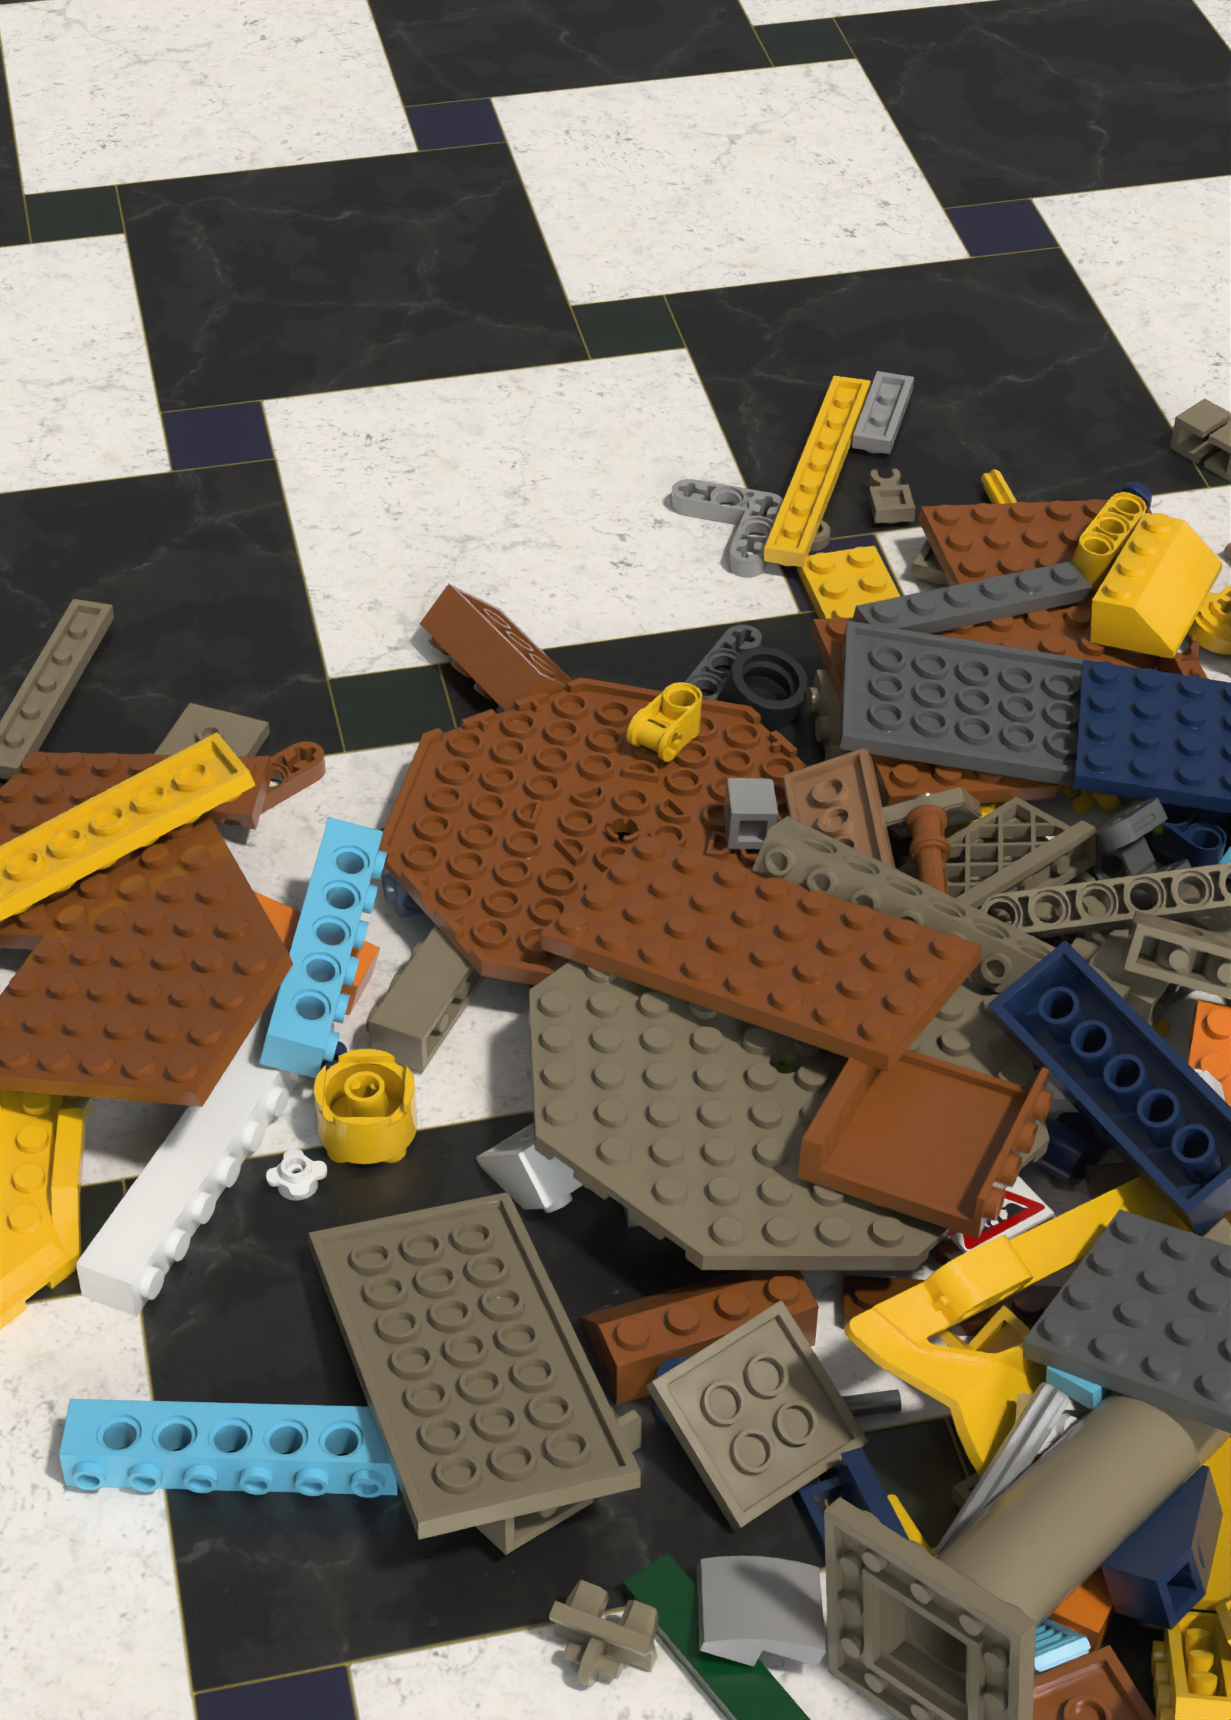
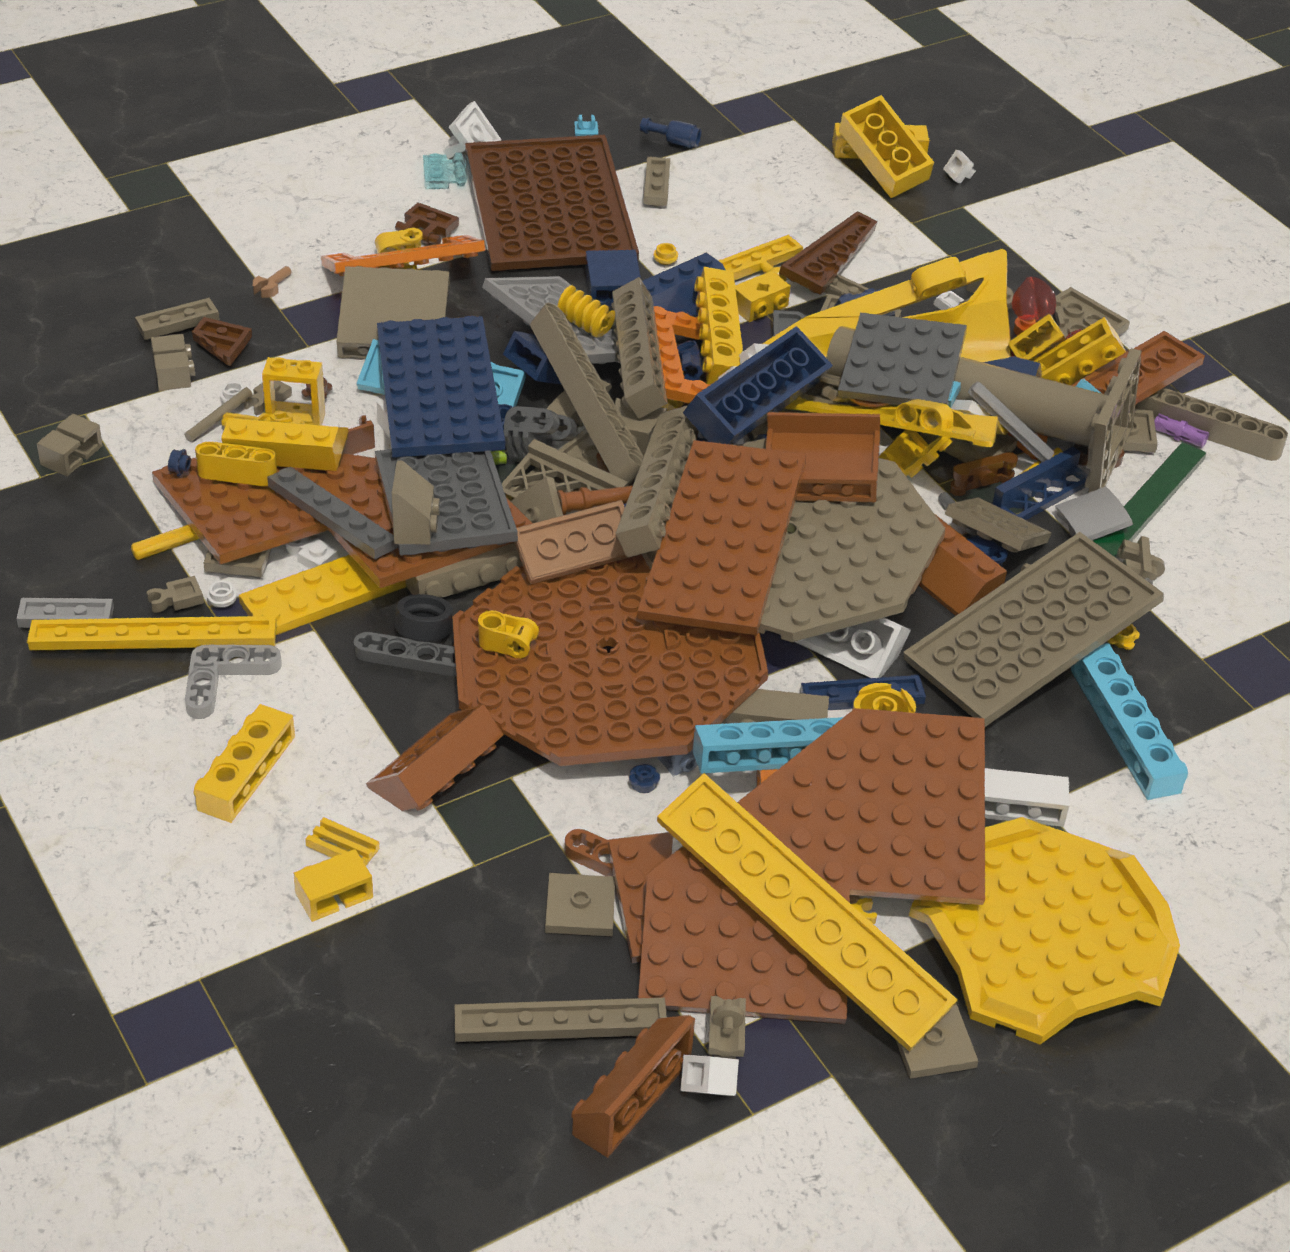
camera: 110 degrees left, 0 degrees up
light grey panel [723,778,778,849] -> none
none -> yellow brick [193,704,295,823]
none -> white plate [207,580,237,607]
none -> yellow piece [293,849,373,922]
none -> yellow tile [305,817,380,865]
none -> dark tan slope [392,461,440,544]
none -> dark blue tile [800,675,926,711]
none -> reddish brown plate [950,452,1018,496]
none -> yellow plate [1107,624,1140,650]

